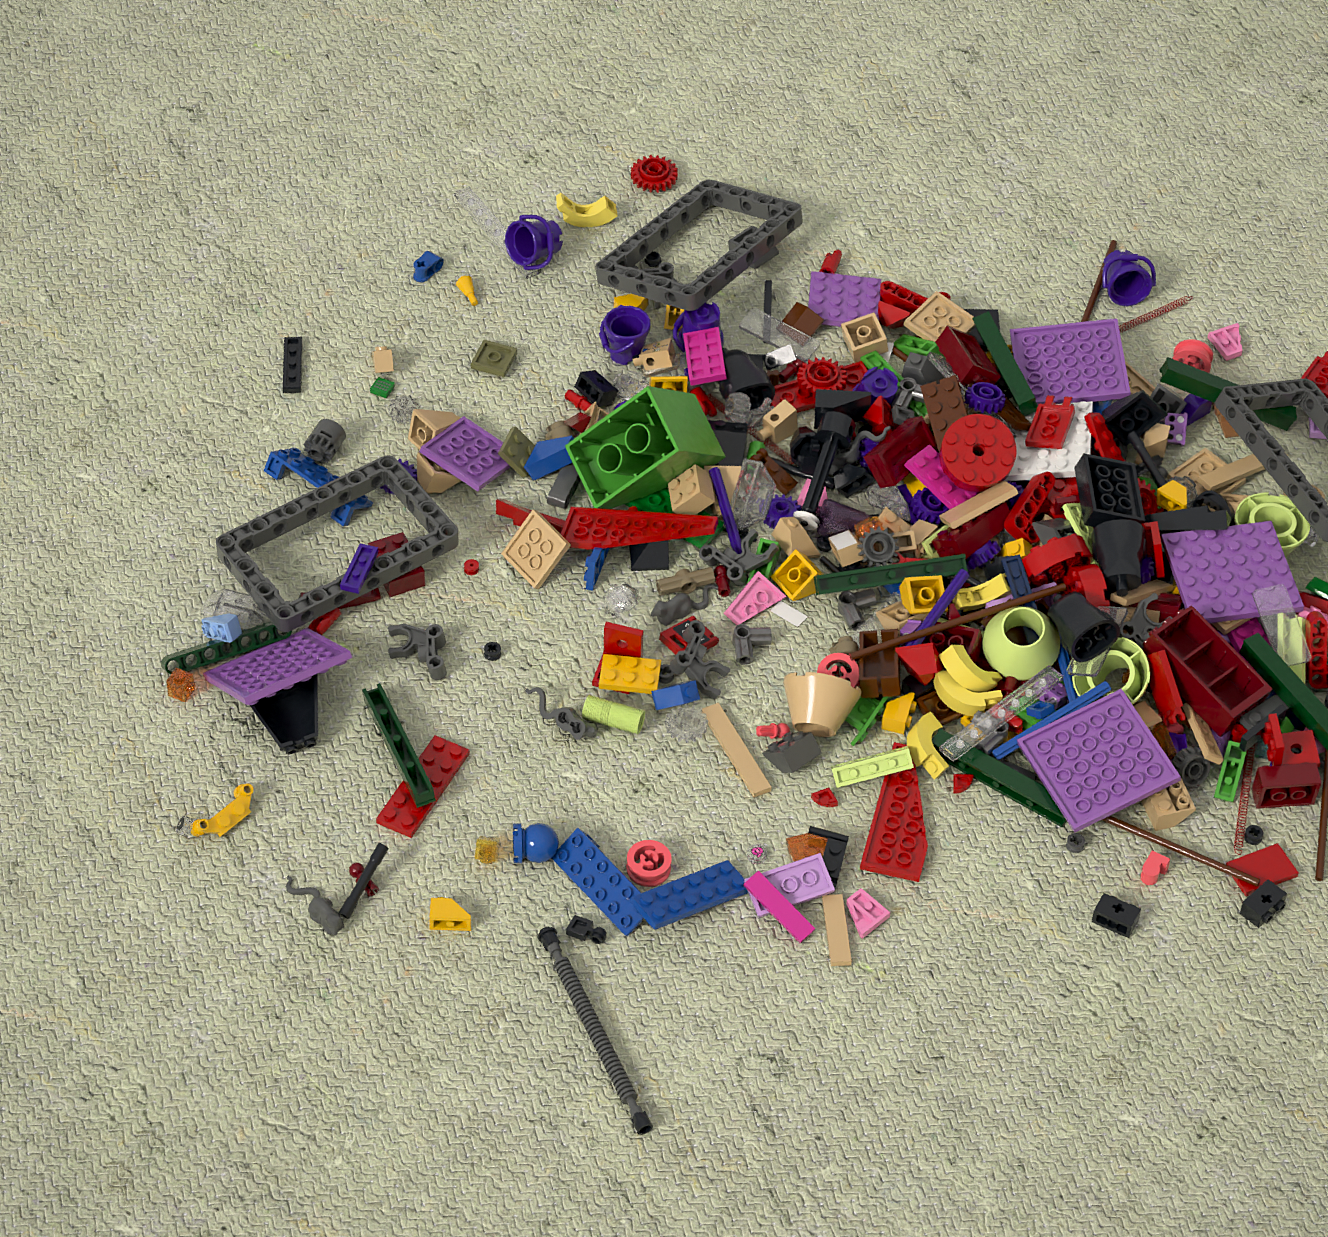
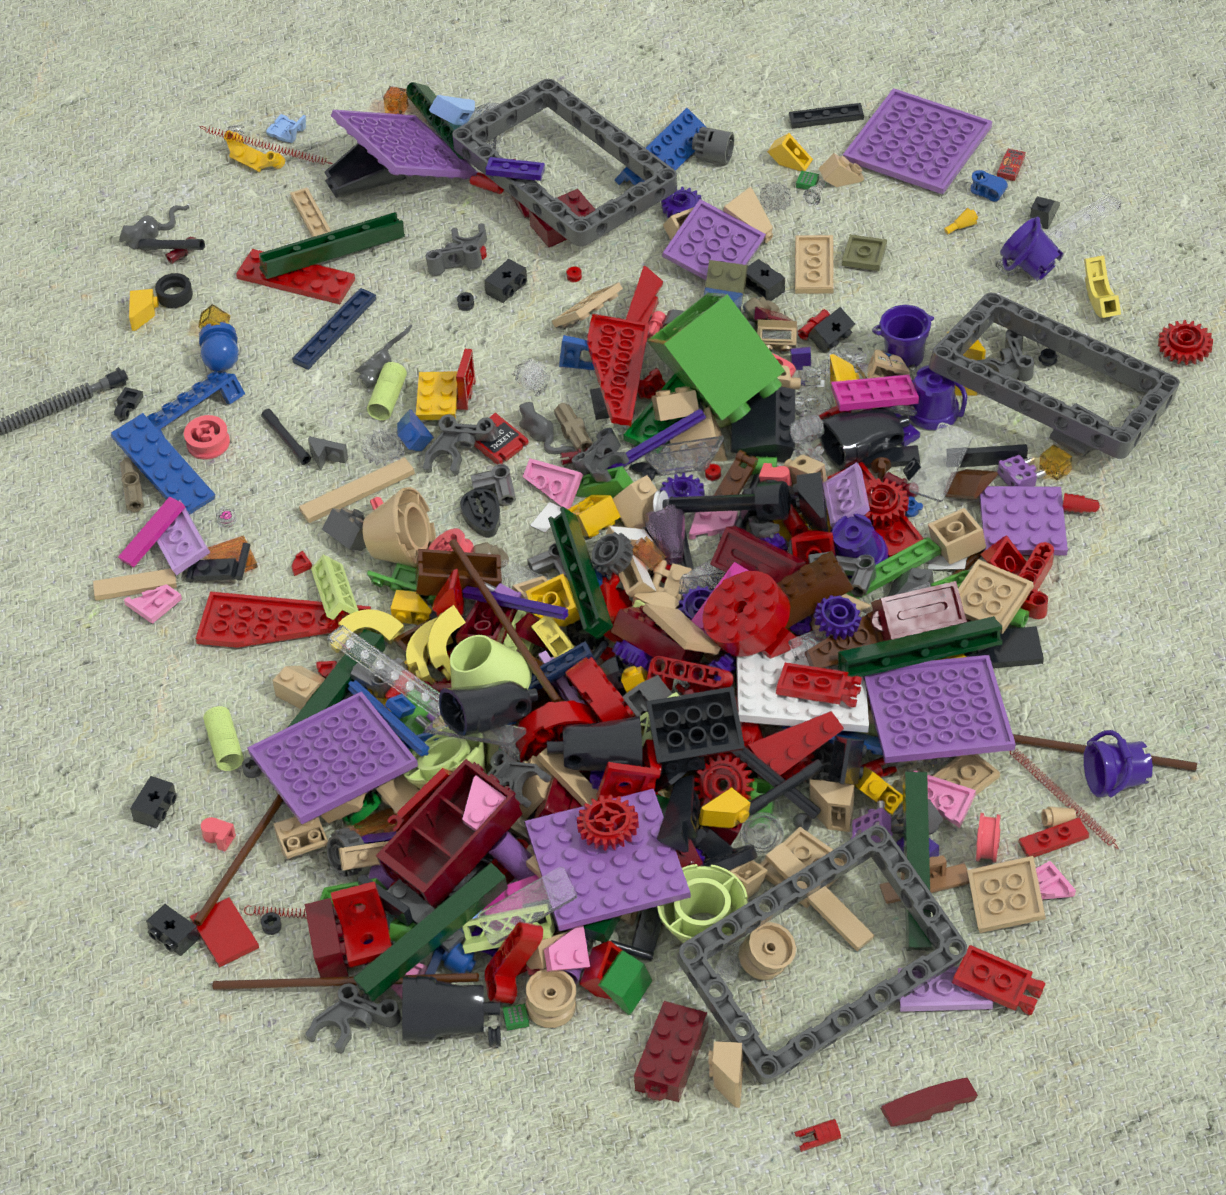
camera: 90 degrees right, 0 degrees up
none -> dark tan piece [120,457,144,513]
none -> black tyre [155,273,193,308]
none -> piece [200,126,333,165]
none -> yellowish green piece [203,706,244,771]
none -> black piece [261,409,311,465]
none -> light blue piece [266,114,306,143]
none -> tan slope [272,666,326,709]
none -> tan tile [290,187,331,237]
none -> dark blue tile [292,288,376,370]
none -> dark grey slope [308,436,348,470]
none -> black piece [460,488,501,538]
none -> bright pink wing [462,776,506,831]
none -> black brick [484,259,528,303]
none -> red gear [577,795,639,851]
none -> coral axle [647,311,666,338]
none -> black brick [745,259,785,301]
none -> coral leg [759,463,792,486]
none -> yellow slope [767,133,813,171]
none -> tan tile [795,235,834,294]
none -> clear cone [803,179,827,205]
none -> lavender plate [823,463,870,528]
none -> medium lavender plate [843,88,992,194]
none -> bright pink wing [913,770,976,828]
none -> tan plate [967,856,1046,933]
none -> tile [997,148,1026,181]
none -> medium lavender piece [997,455,1046,486]
none -> red plate [1019,818,1089,858]
none -> black slope [1030,196,1060,229]
none -> clear yellow brick [1039,444,1072,481]
none -> tan cone [1041,806,1076,828]

